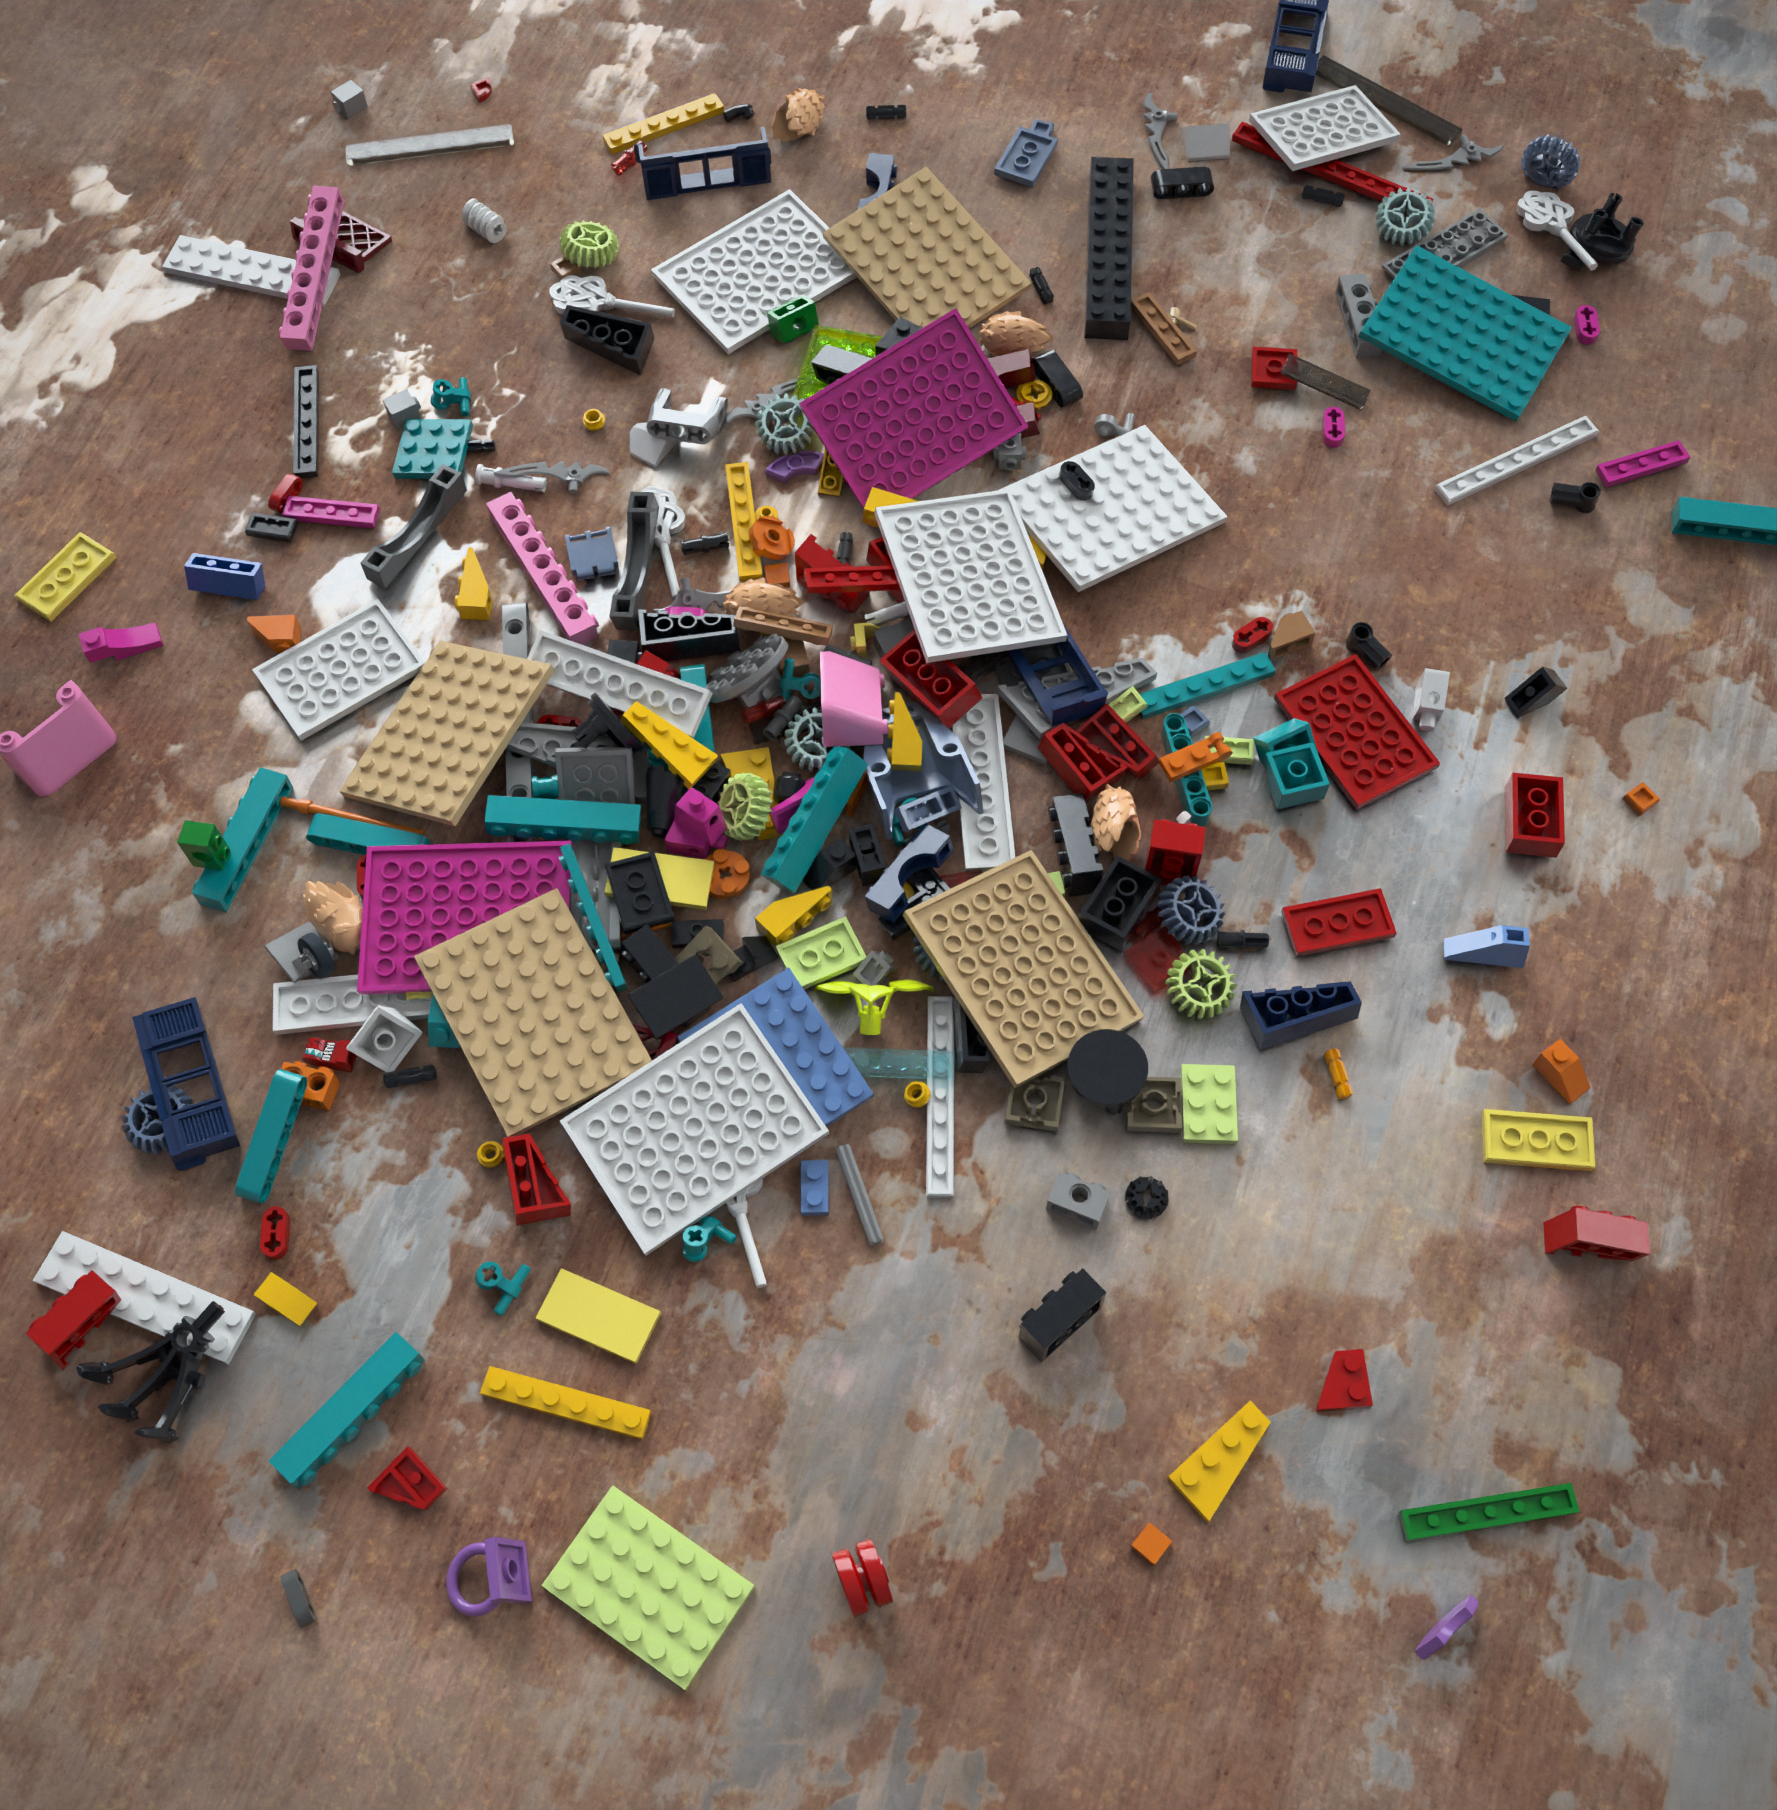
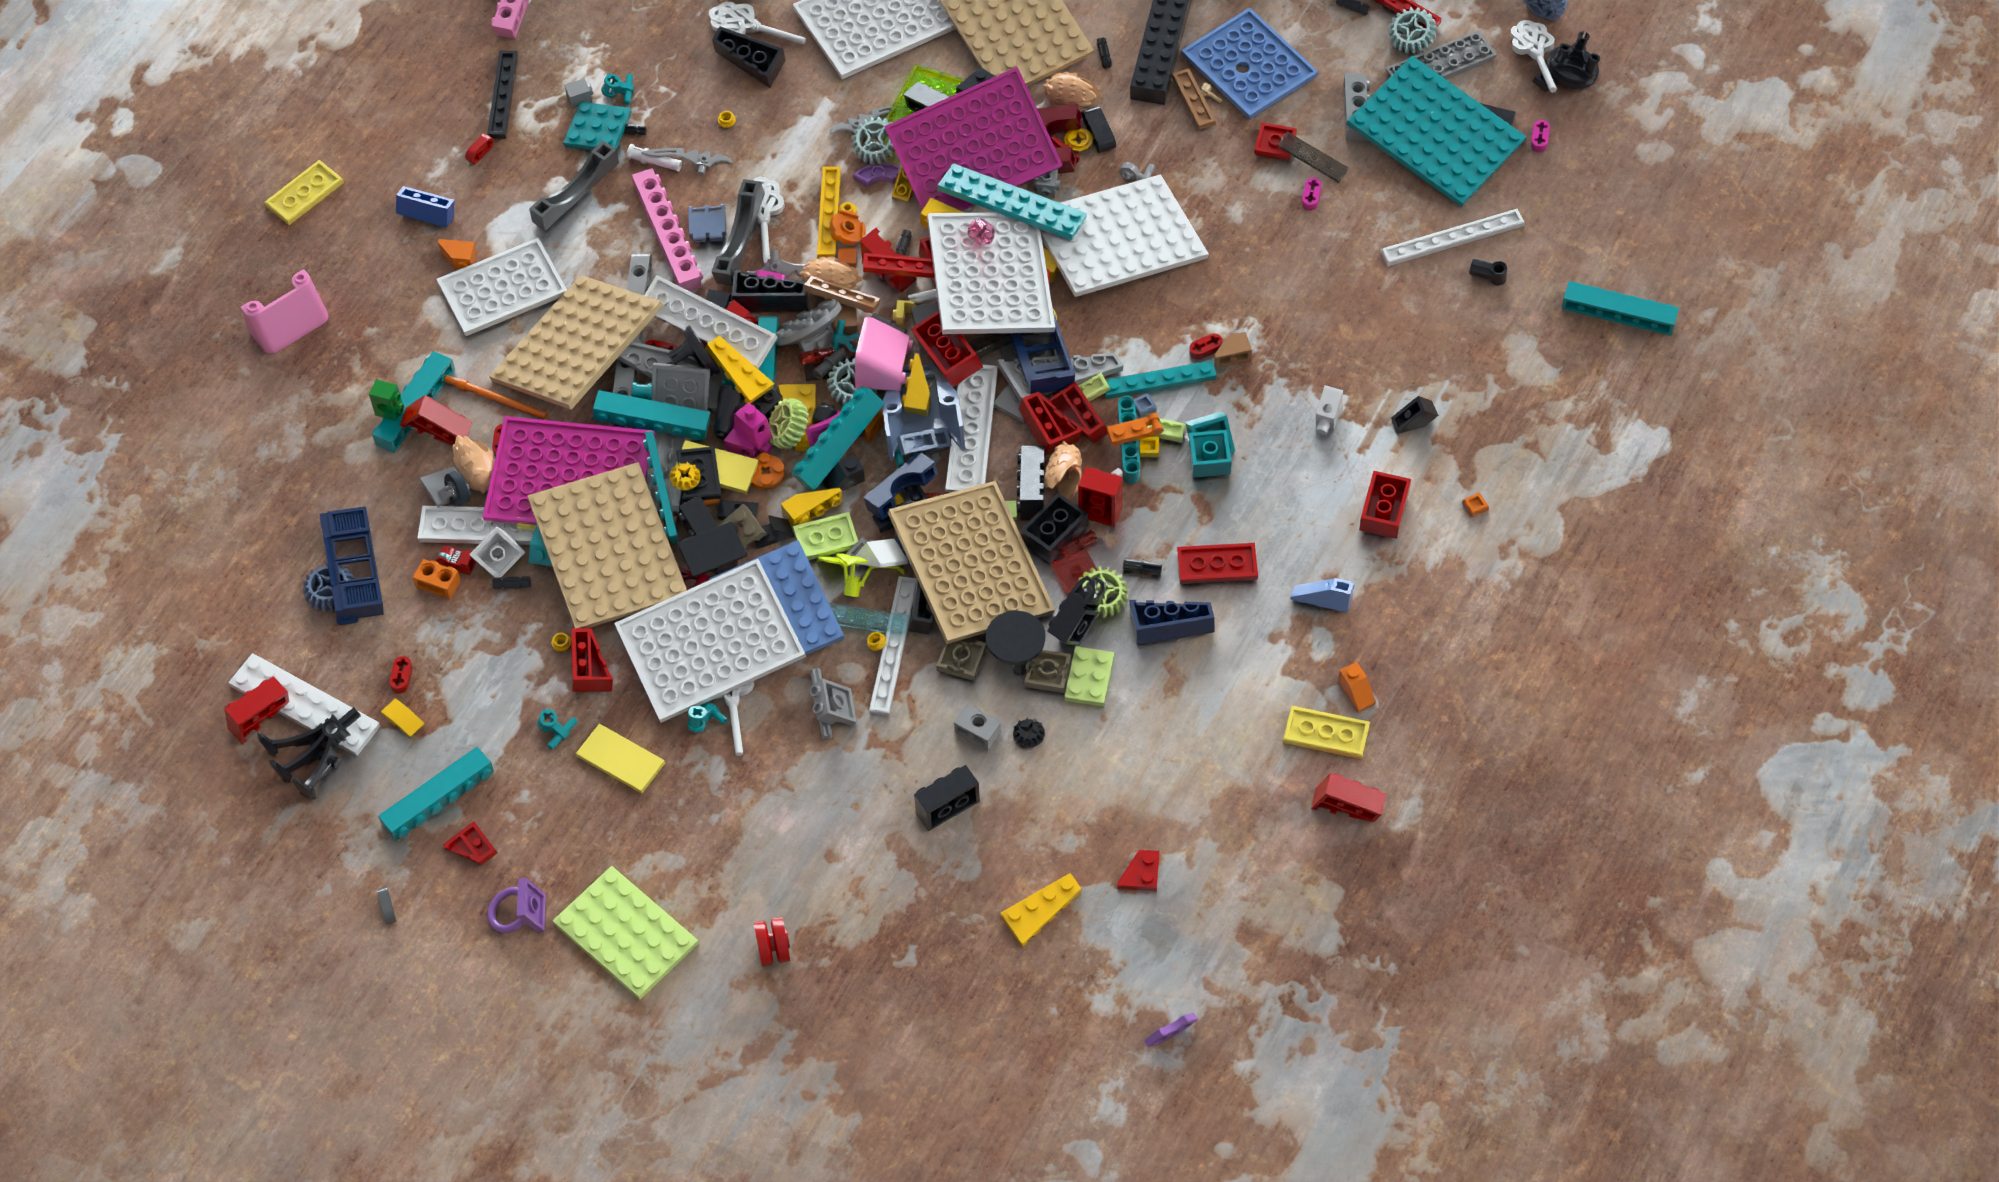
camera: 10 degrees right, 5 degrees down
dark pink slope [79,622,164,663] -> none
teal beam [235,1069,307,1204] -> none
black plate [245,513,298,543] -> none
dark pink plate [282,496,380,529] -> none
teal beam [306,813,430,855] -> none
yellow slope [455,547,493,620] -> none
yellow plate [480,1366,652,1440] -> none
white slope [630,422,678,468] -> none
light grey connector [646,388,728,445] -> none
black pin [680,532,729,556] -> none
green brick [766,295,819,343] -> none
medium blue plate [801,1160,829,1216] -> none
black brick [849,824,887,887] -> none
black beam [1059,461,1095,500] -> none
orange tile [1130,1522,1173,1566] -> none
sand blue gear [1157,876,1225,945] -> none
red plate [1274,654,1440,810] -> none
light orange axle [1324,1048,1353,1100] -> none
black piece [1346,622,1392,670] -> none
green plate [1399,1483,1580,1542] -> none
dark pink plate [1595,440,1690,488] -> none
none -> wedge [400,395,472,446]
none -> yellow gear [670,462,701,490]
none -> light grey plate [810,679,857,726]
none -> white slope [855,539,908,568]
none -> plate [937,163,1087,240]
none -> clear pink head [967,218,995,246]
none -> black brick [1047,576,1106,645]
none -> medium blue plate [1181,8,1318,120]

